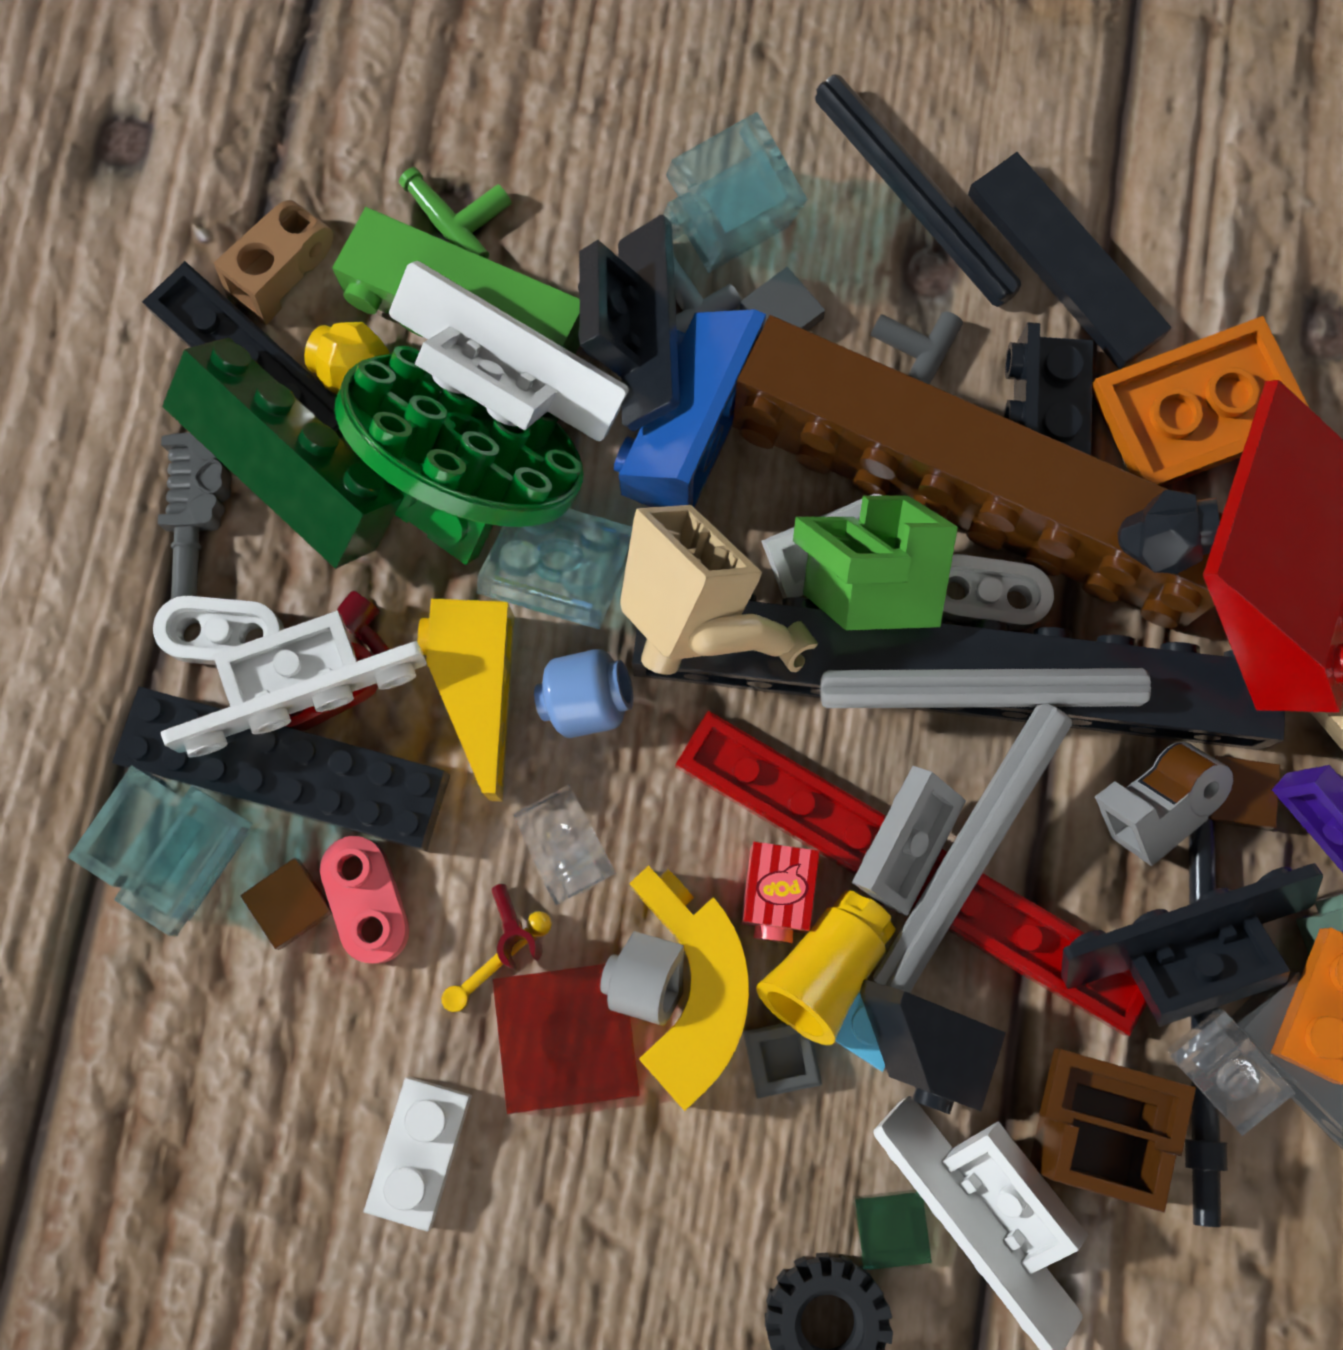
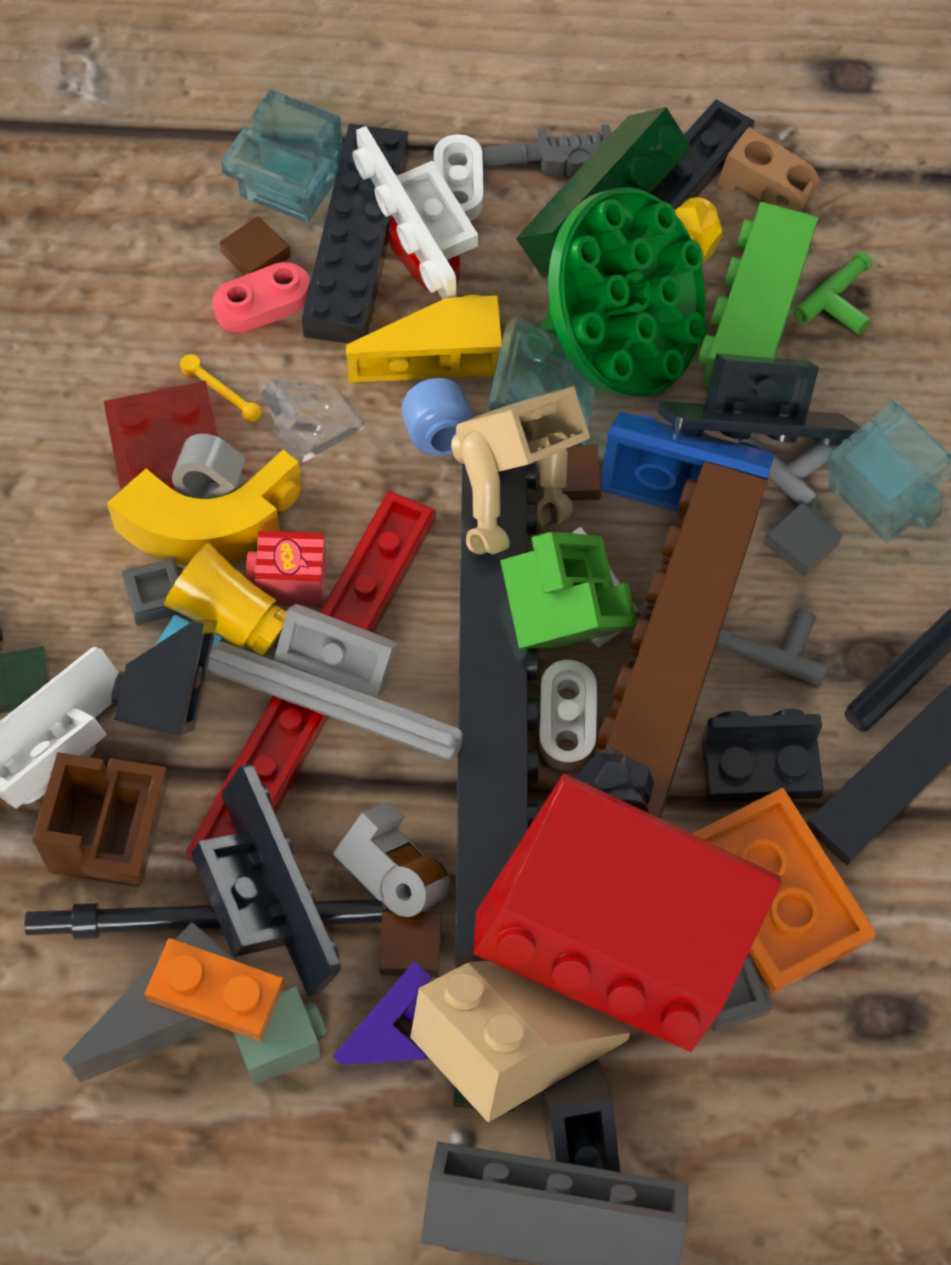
camera: 80 degrees right, 15 degrees down
dark red hand [337,591,390,655] -> none
white plate [363,1076,472,1232] -> none
white bracket [389,261,629,441] -> none
dark red hand [491,884,543,971] -> none
light grey axle [820,668,1151,708] -> none
clear slope [1167,1007,1296,1136] -> none

